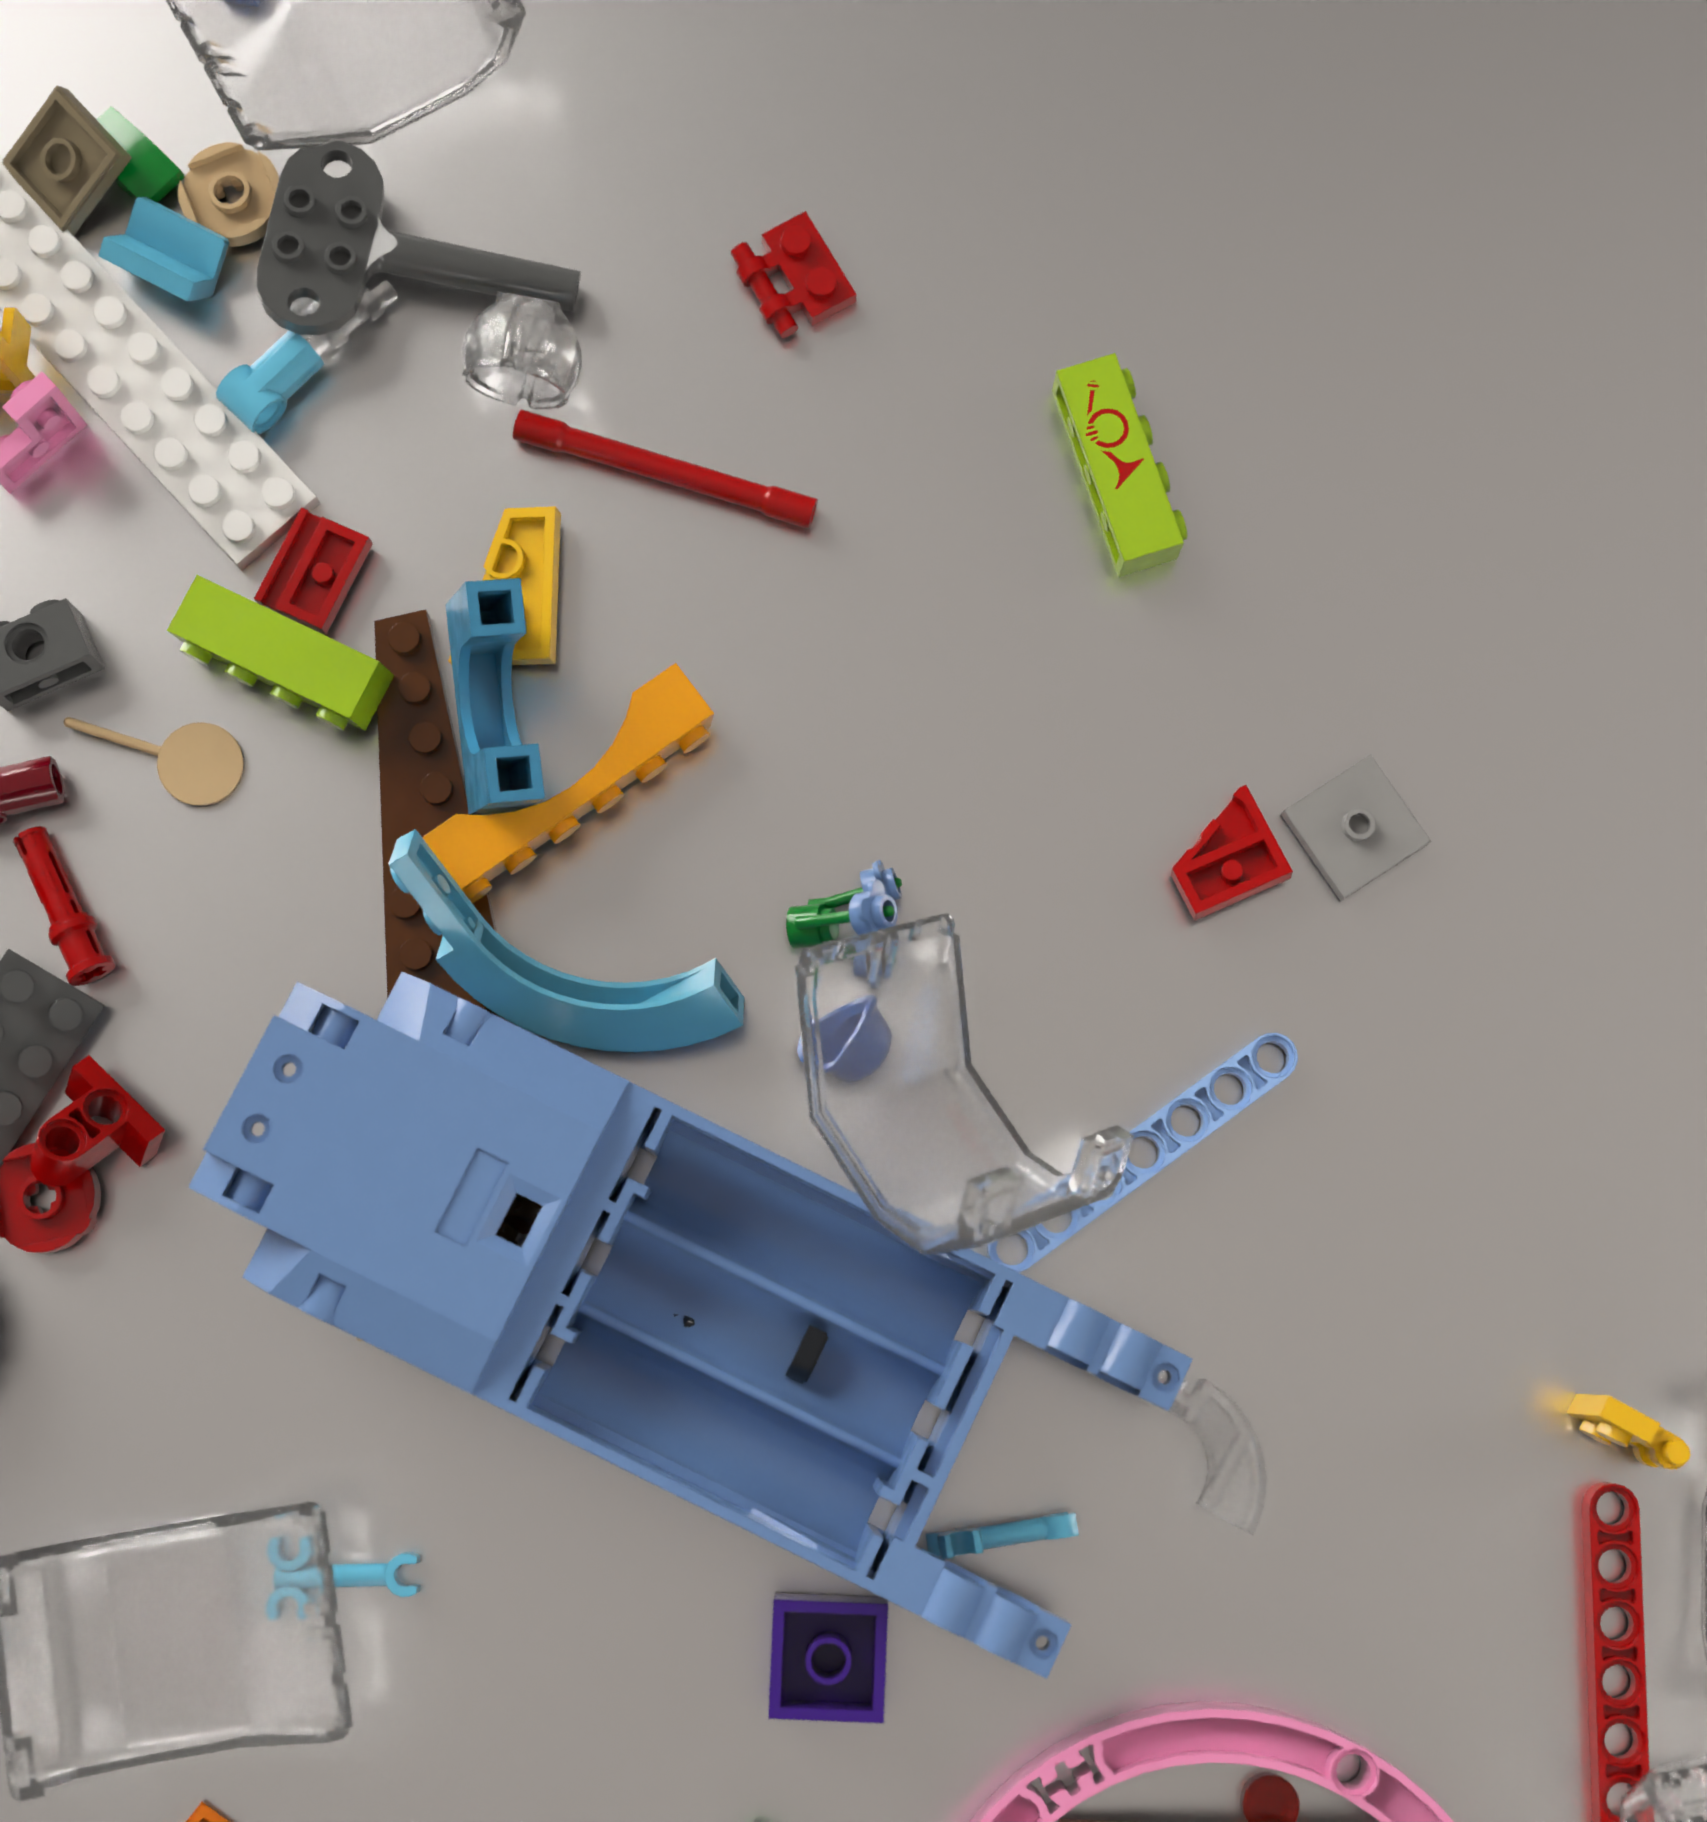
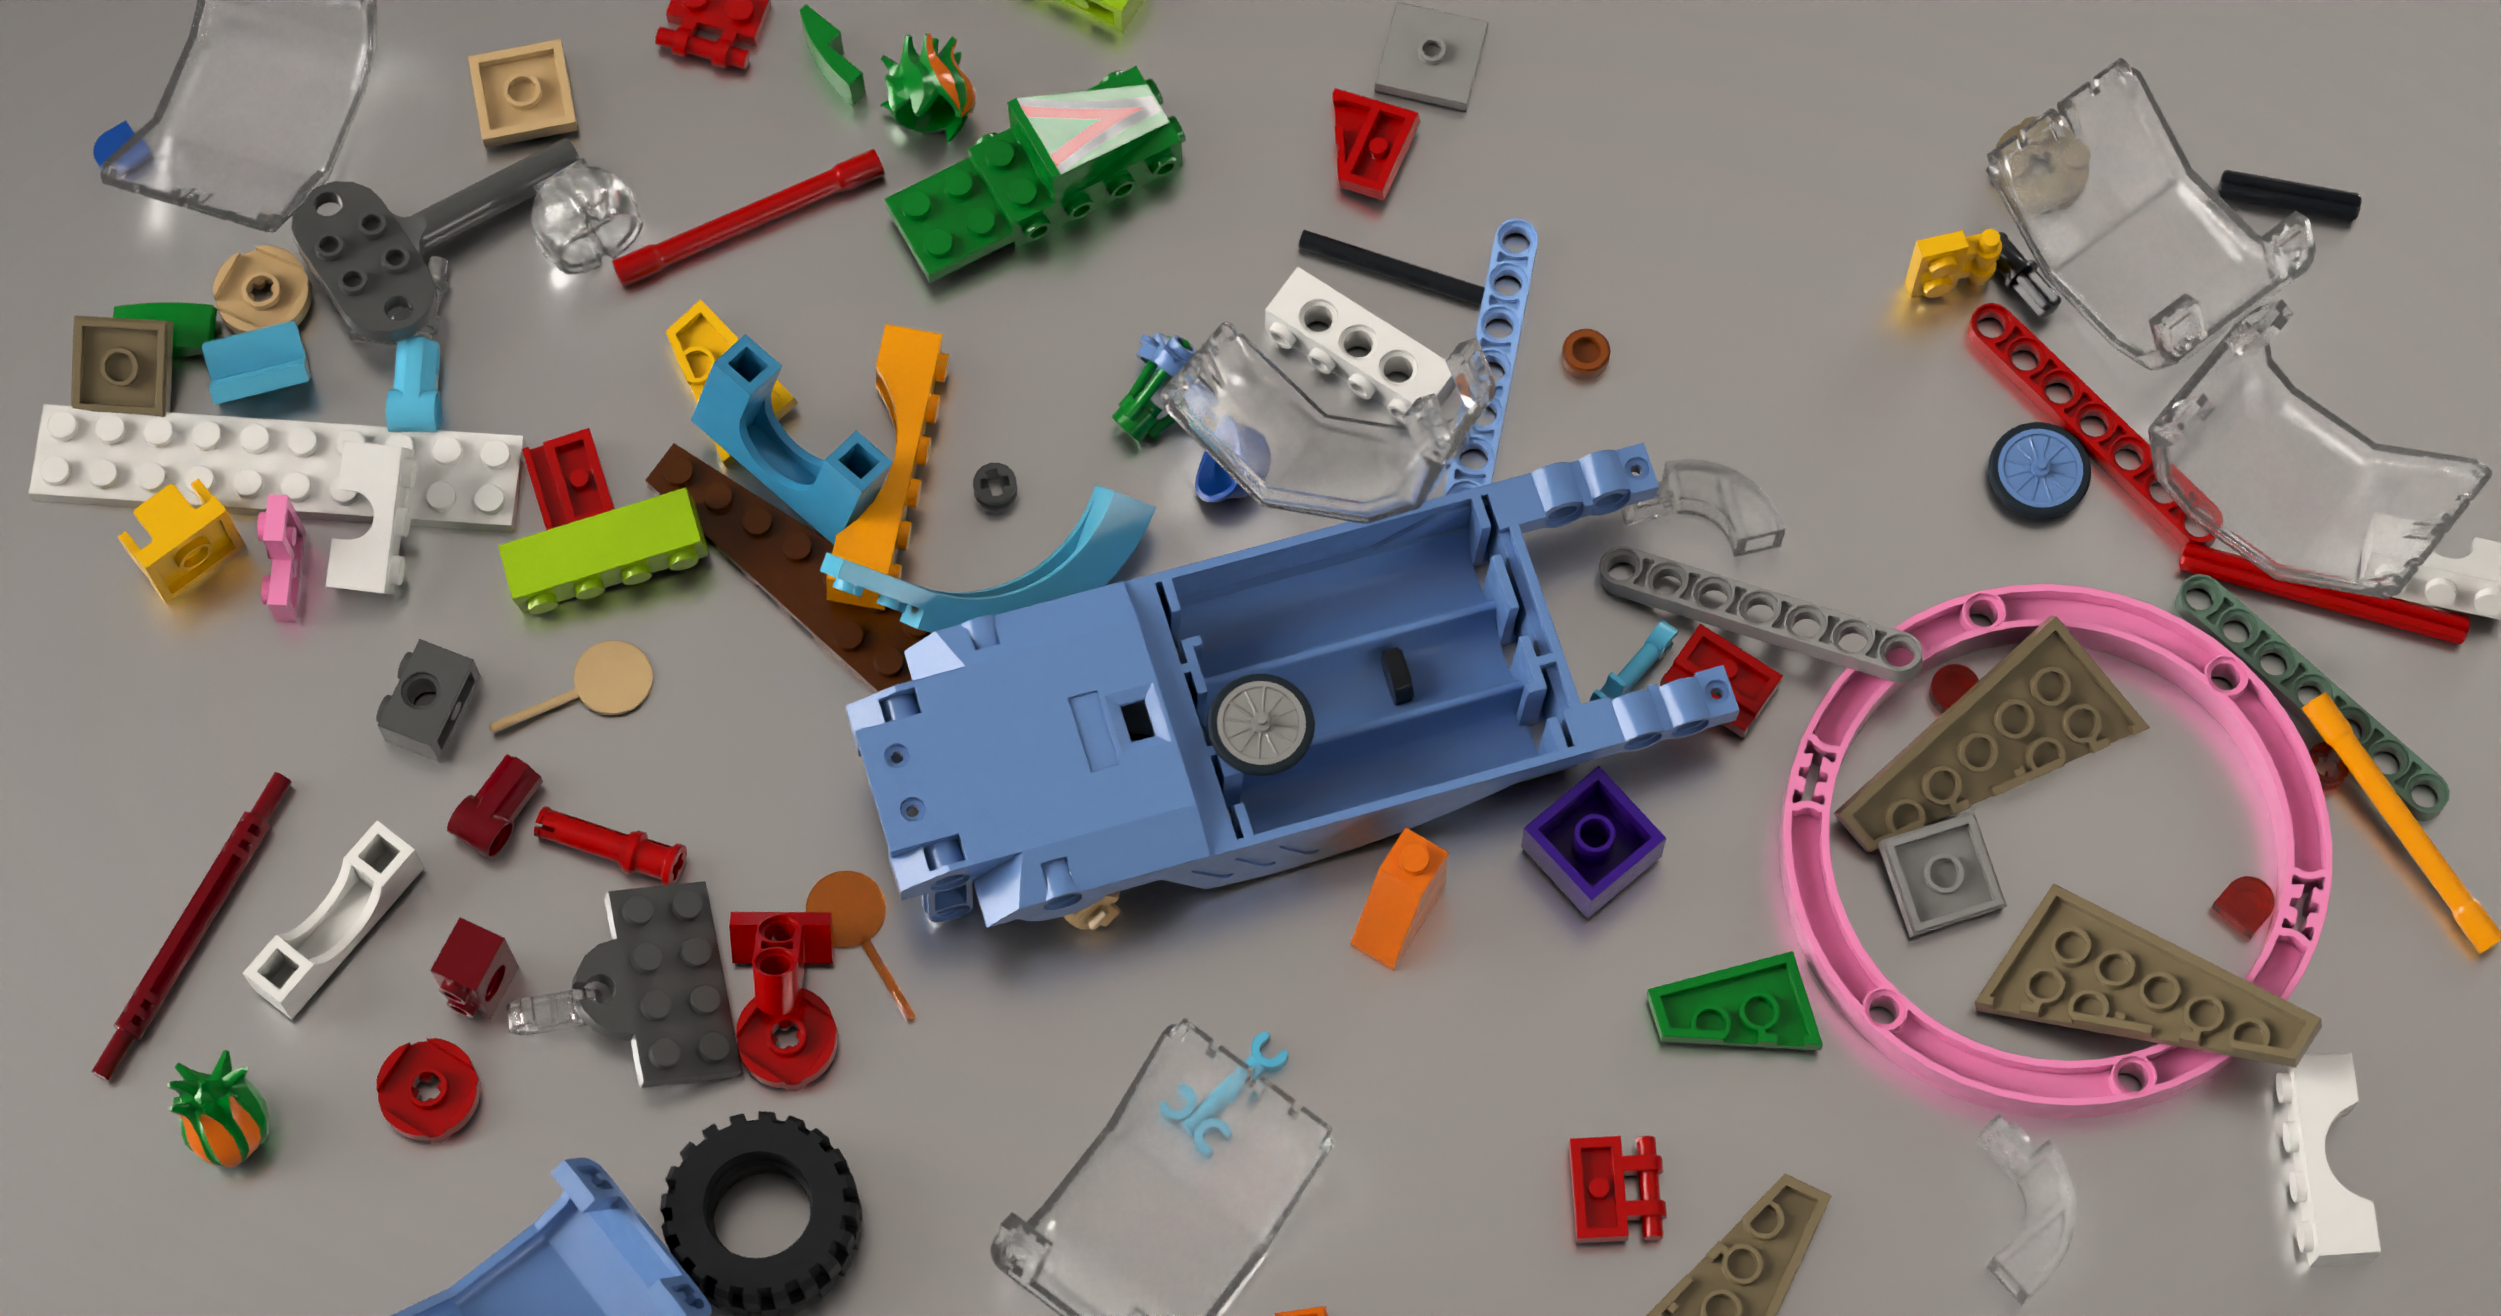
camera: 40 degrees left, 10 degrees down
none -> white arch [326,440,417,595]
none -> tan plate [468,39,578,148]
none -> green slope [799,4,866,106]
none -> clear orange piece [805,871,915,1021]
none -> green hair [880,33,976,143]
none -> green wedge [884,66,1186,283]
none -> dark grey bush [973,463,1017,512]
none -> light grey wheel [1207,674,1315,776]
none -> white brick [1265,267,1458,430]
none -> black bar [1298,230,1485,305]
none -> orange slope [1350,827,1449,970]
none -> dark orange tile [1561,329,1610,379]
none -> light grey beam [1599,546,1923,683]
none -> red plate [1660,623,1783,738]
none -> medium blue wheel [1988,422,2091,518]
none -> black axle [1996,232,2061,318]

